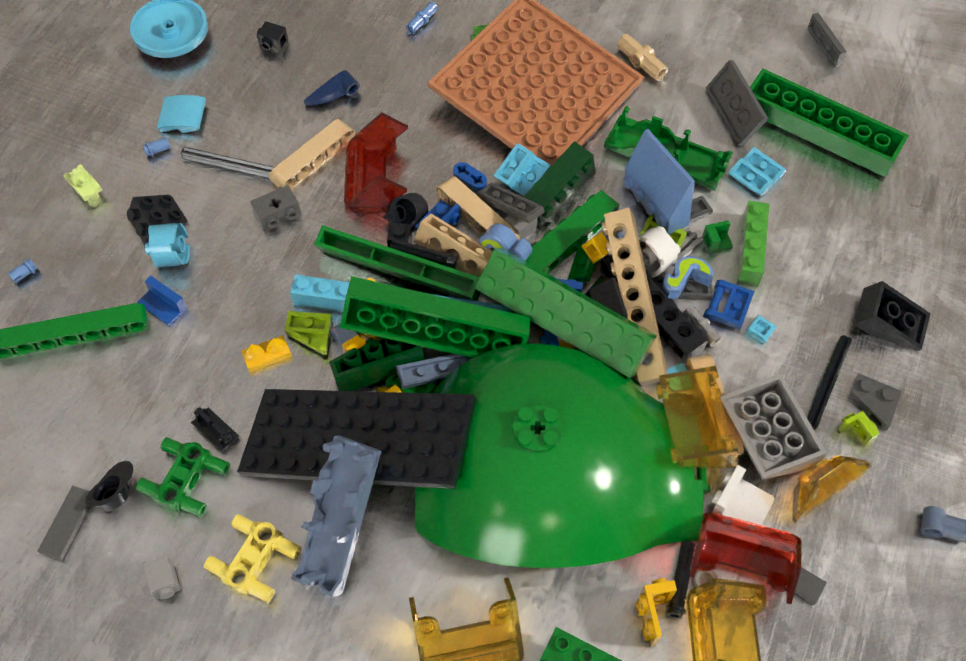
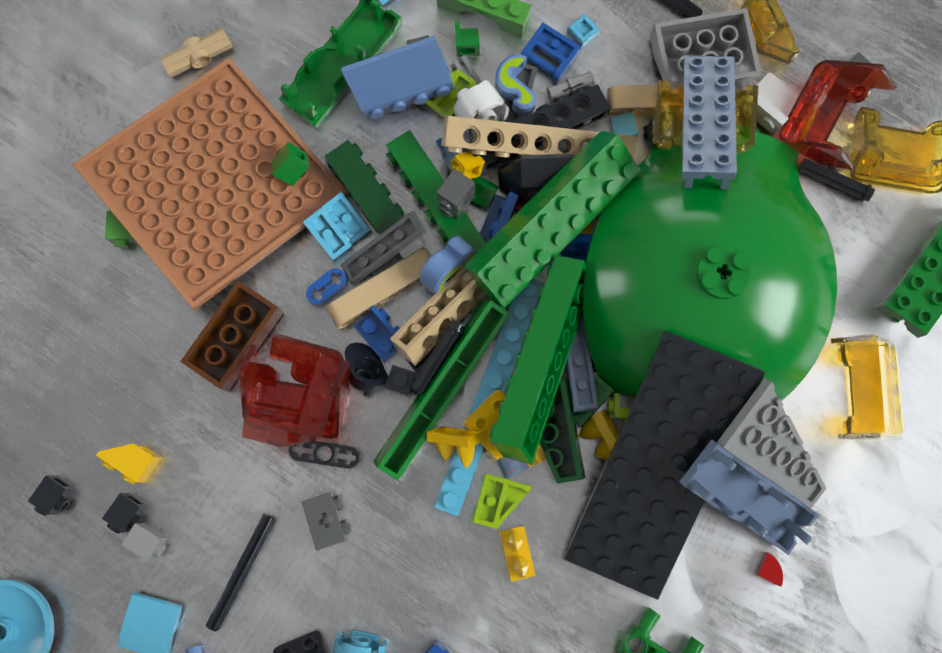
camera: 75 degrees left, 20 degrees up
black hinge [191,407,239,452] -> none
light yellow piece [204,514,302,603] -> none
tan beam [269,119,355,190] -> none
dark blue piece [304,70,360,106] -> none
medium blue pin [405,1,438,34] -> none
yellow bracket [635,578,677,647] -> none
none -> yellow slope [96,444,162,484]
none -> black brick [102,493,148,534]
none -> light grey brick [121,522,168,562]
none -> reddish brown brick [180,281,284,392]
none -> clear red windscreen [242,333,344,448]
none -> green panel [271,142,310,186]
none -> black beam [288,439,361,469]
none -> yellow tile [427,426,483,468]
none -> dark grey brick [437,168,475,220]
none -> sand blue piece [681,56,737,189]
none -> light grey wing [717,378,827,508]
none -> red tile [756,552,783,587]

